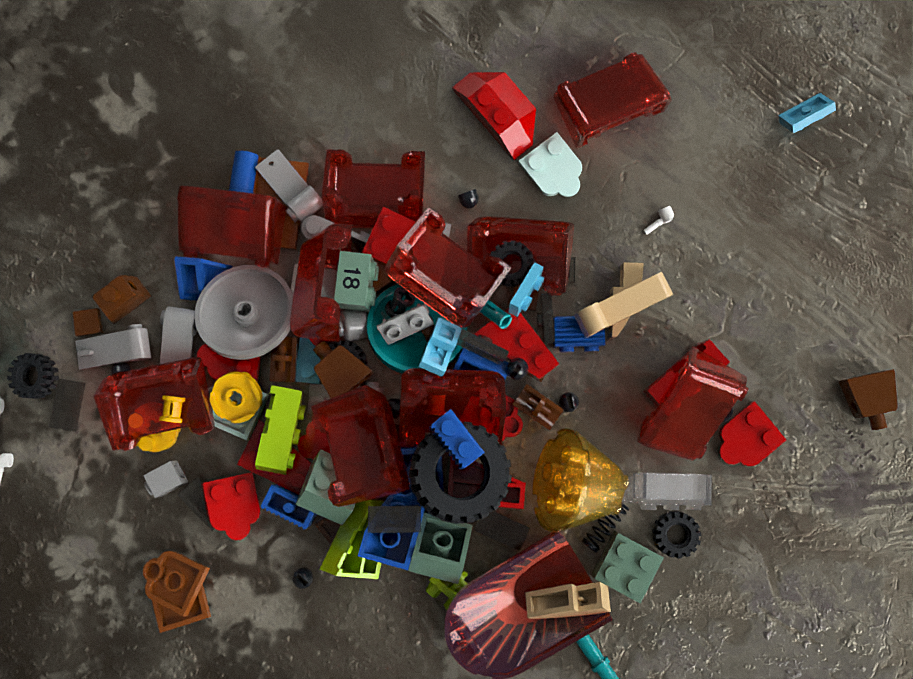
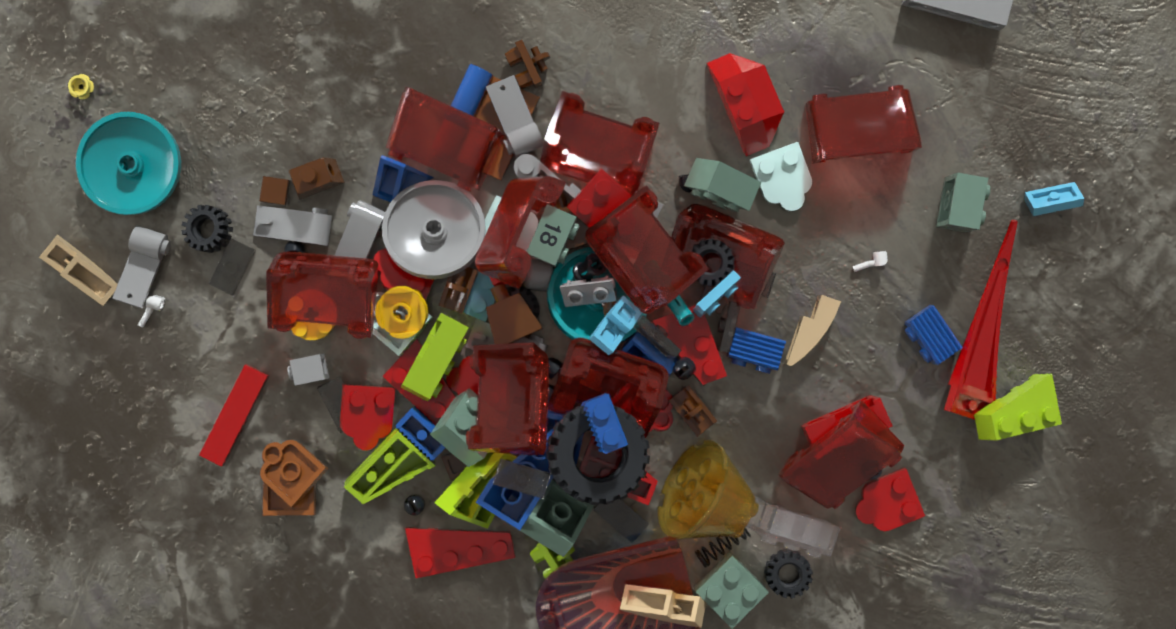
camera: 15 degrees right, 5 degrees up
yellow bush [159,395,186,423] -> none
black hinge [559,392,579,412] -> none
tan beam [574,272,673,338] -> none
reddish brown torso [839,369,898,430] -> none
none -> red tile [199,364,269,467]
none -> lime wedge [344,428,436,504]
none -> red wing [405,527,516,578]
none -> reddish brown hips [505,40,550,89]
none -> sand green brick [684,158,761,213]
none -> blue brick [904,305,963,365]
none -> sand green brick [936,173,990,232]
none -> red plate [944,220,1018,420]
none -> lime wedge [974,374,1062,440]

